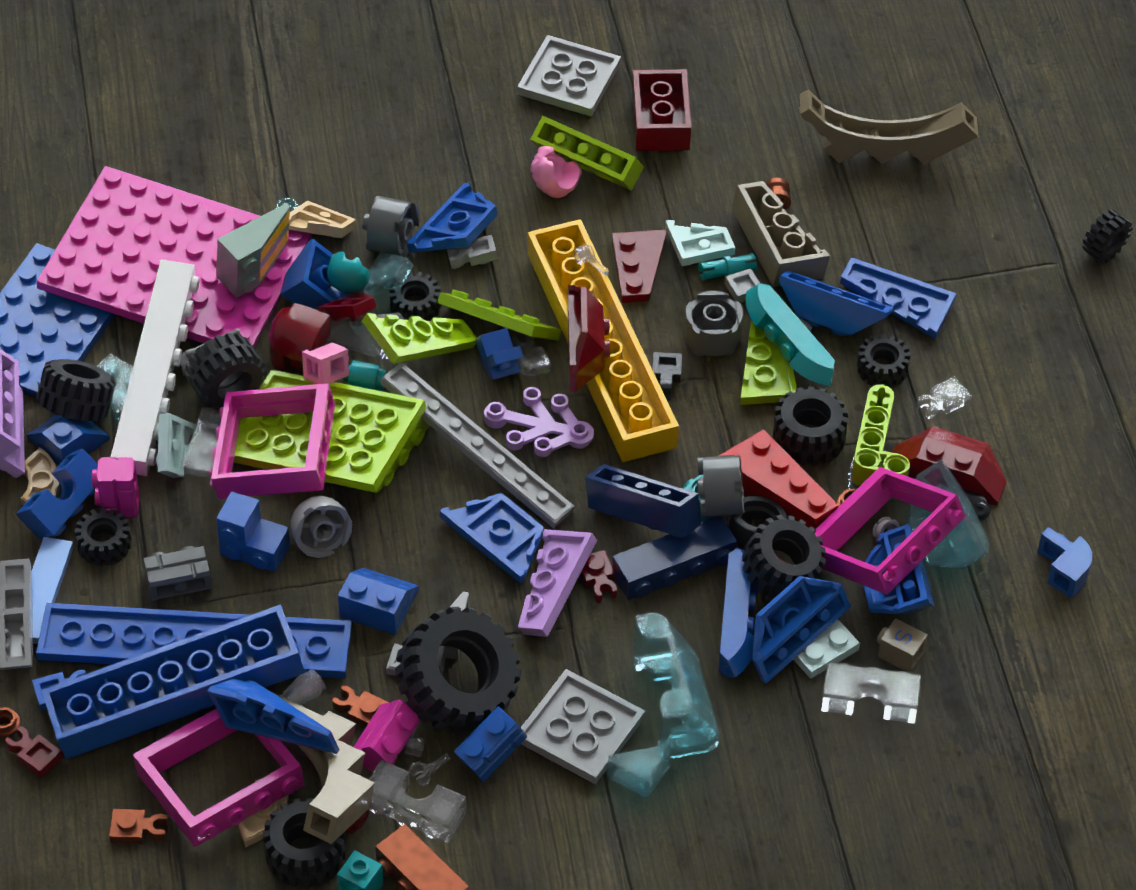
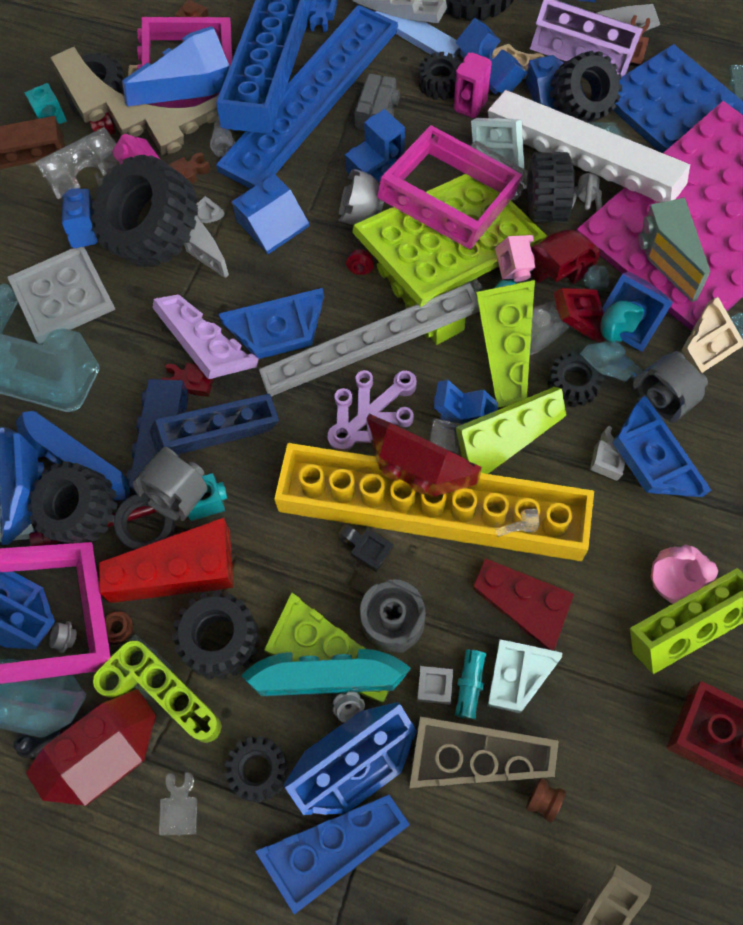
camera: 125 degrees right, 15 degrees up
none -> dark red plate [346,249,374,275]

